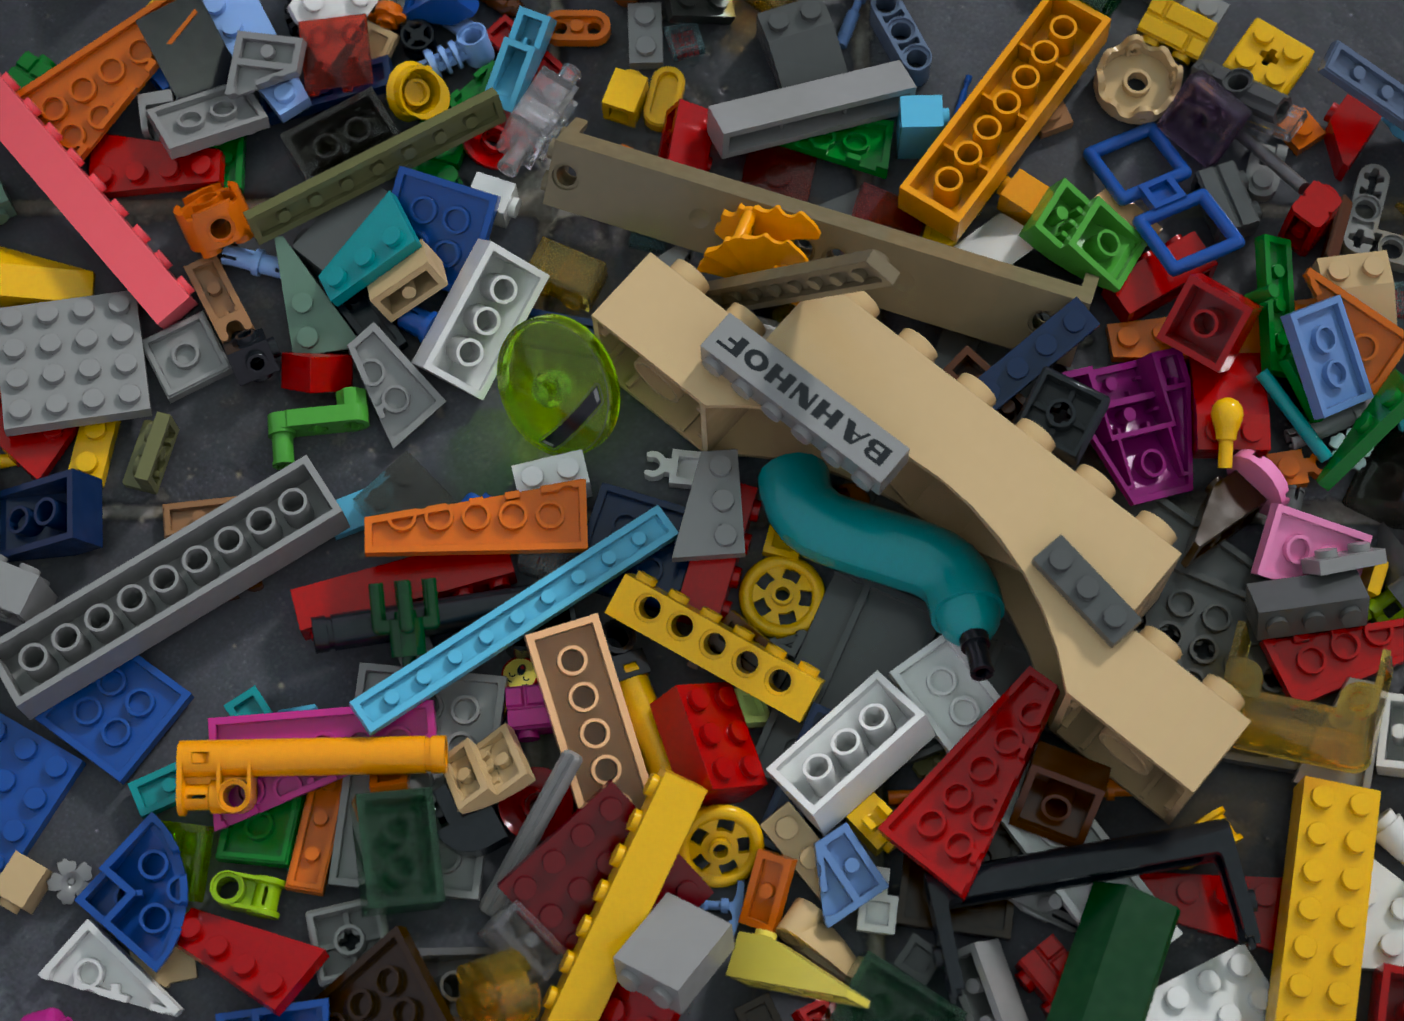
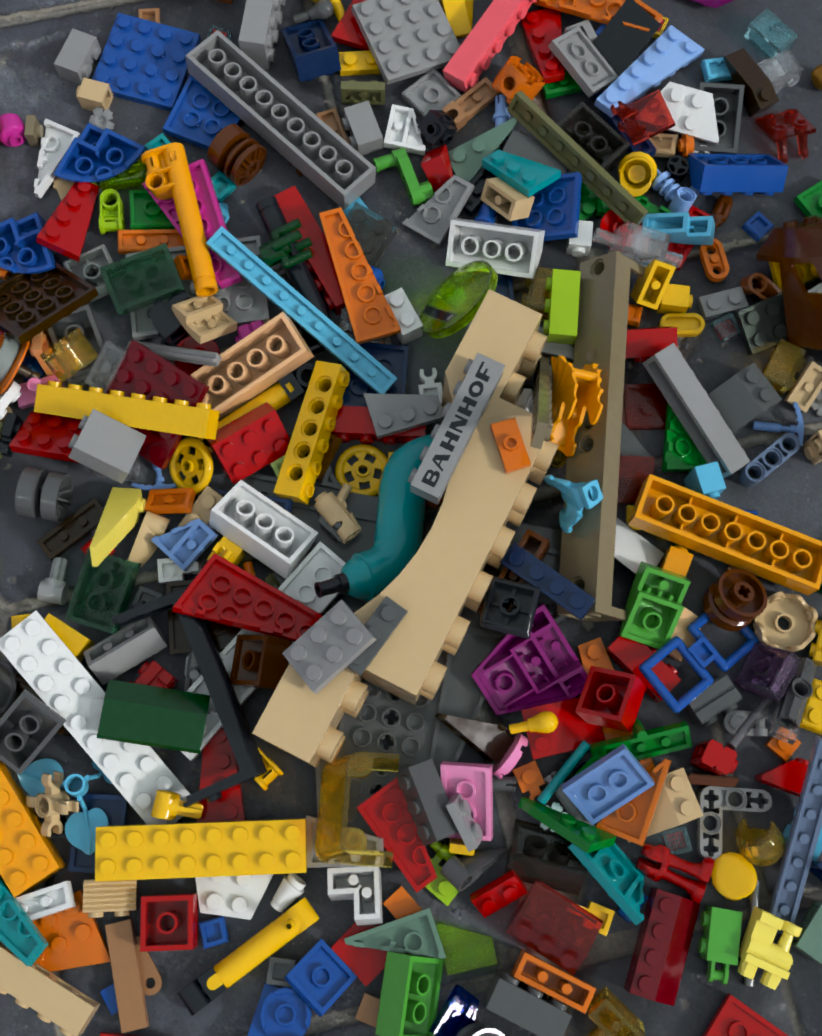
camera: 70 degrees right, 5 degrees up
light grey wing [225,31,307,99] -> none
none -> dark tan plate [24,115,44,147]
none -> yellow axle [151,790,203,820]
none -> reddish brown wheel [207,124,267,186]
none -> light grey plate [282,599,377,694]
none -> tan piece [314,483,362,544]
none -> light grey brick [341,100,383,156]
none -> white wing [383,104,426,156]
none -> orange plate [490,417,531,474]
none -> lime brick [542,269,581,345]
none -> medium azure animal [543,475,603,533]
none -> yellow slope [630,259,676,310]
none -> reddish brown wheel [703,569,768,631]

